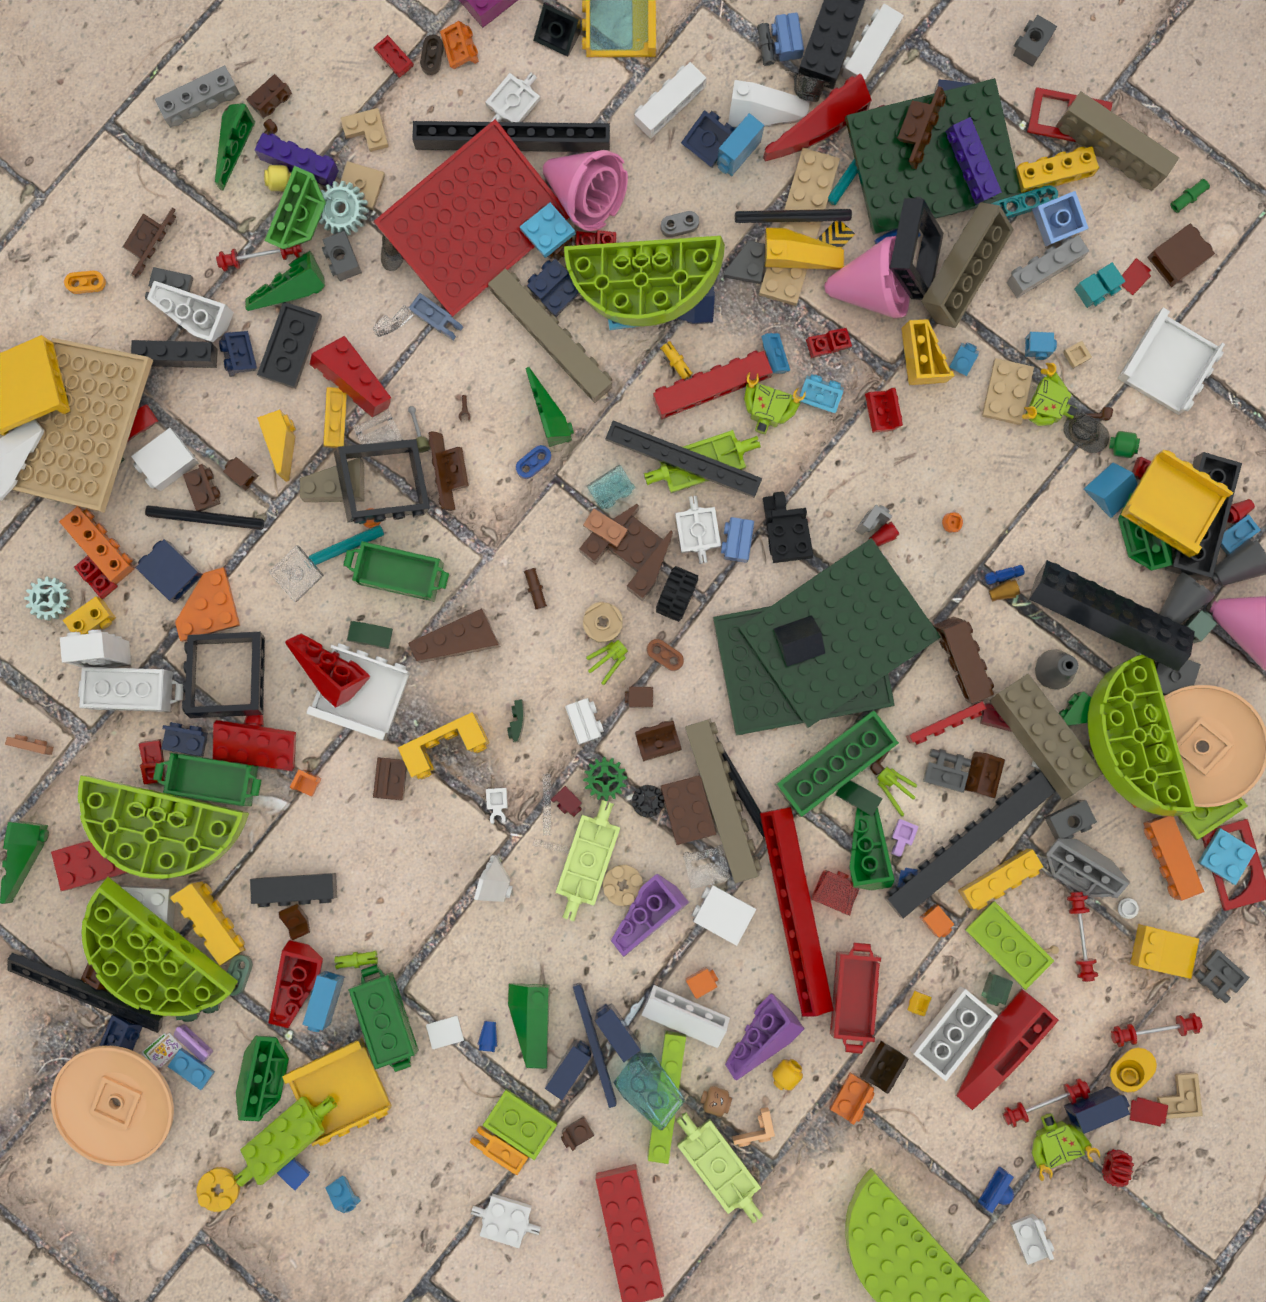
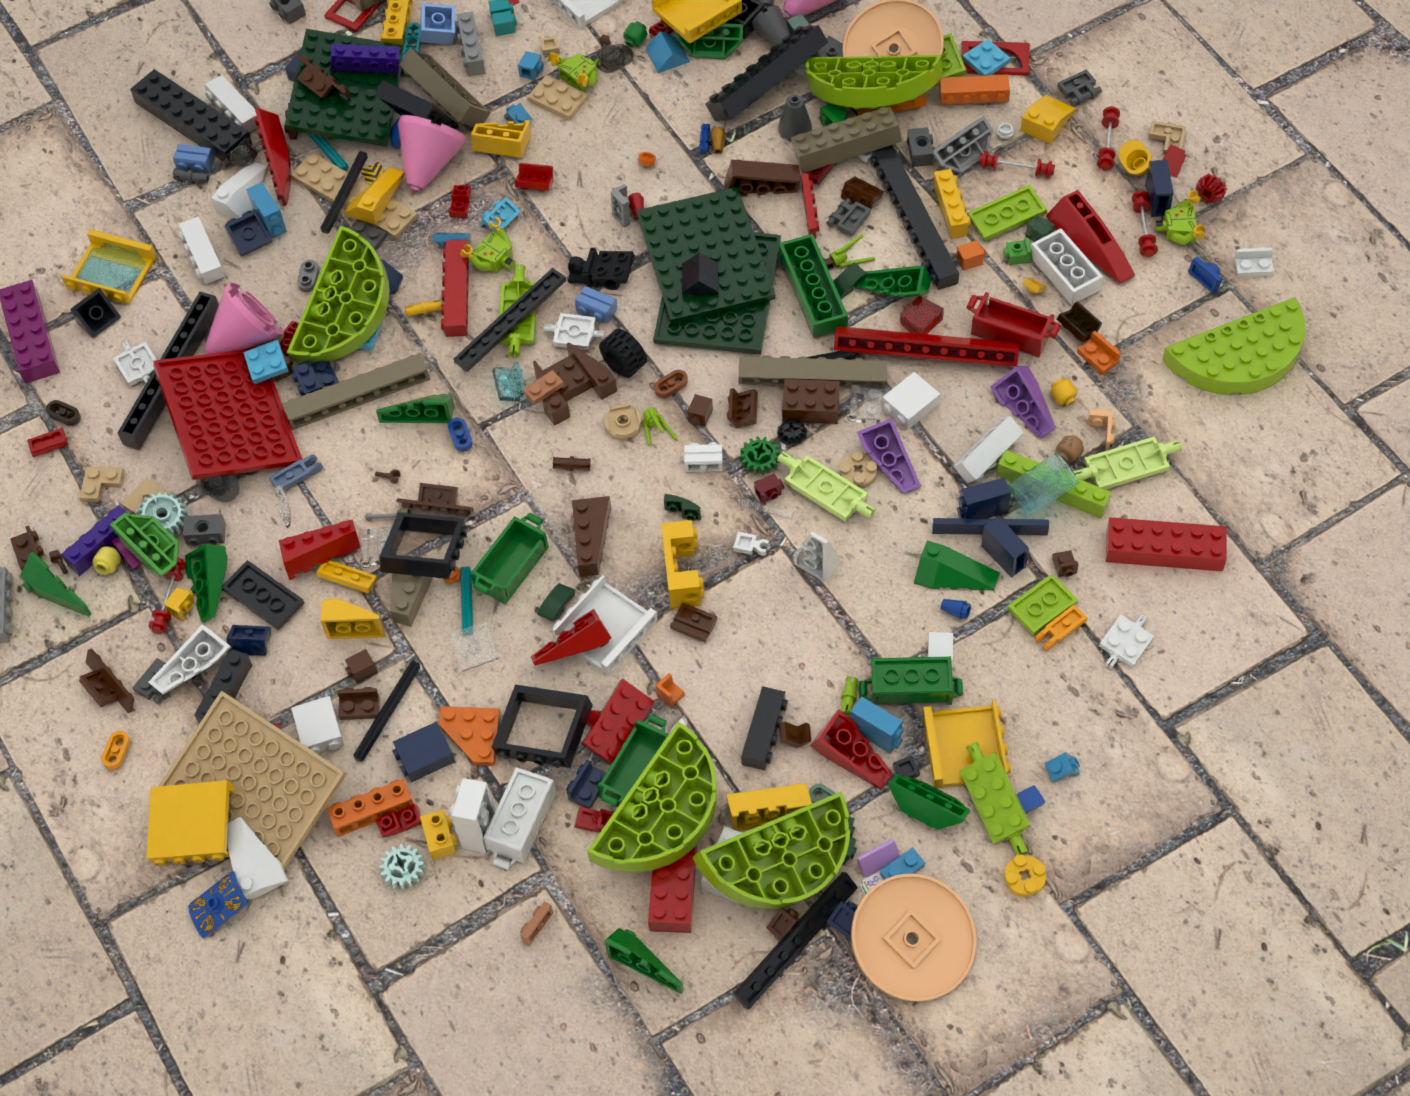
camera: 65 degrees left, 25 degrees down
orange bracket [440,21,479,69] -> none
orange brick [685,967,718,999] -> none
lavender plate [891,819,919,857] -> none
none -> yellow brick [164,587,195,621]
none -> black plate [893,756,920,778]
none -> bright green brick [1003,238,1032,265]

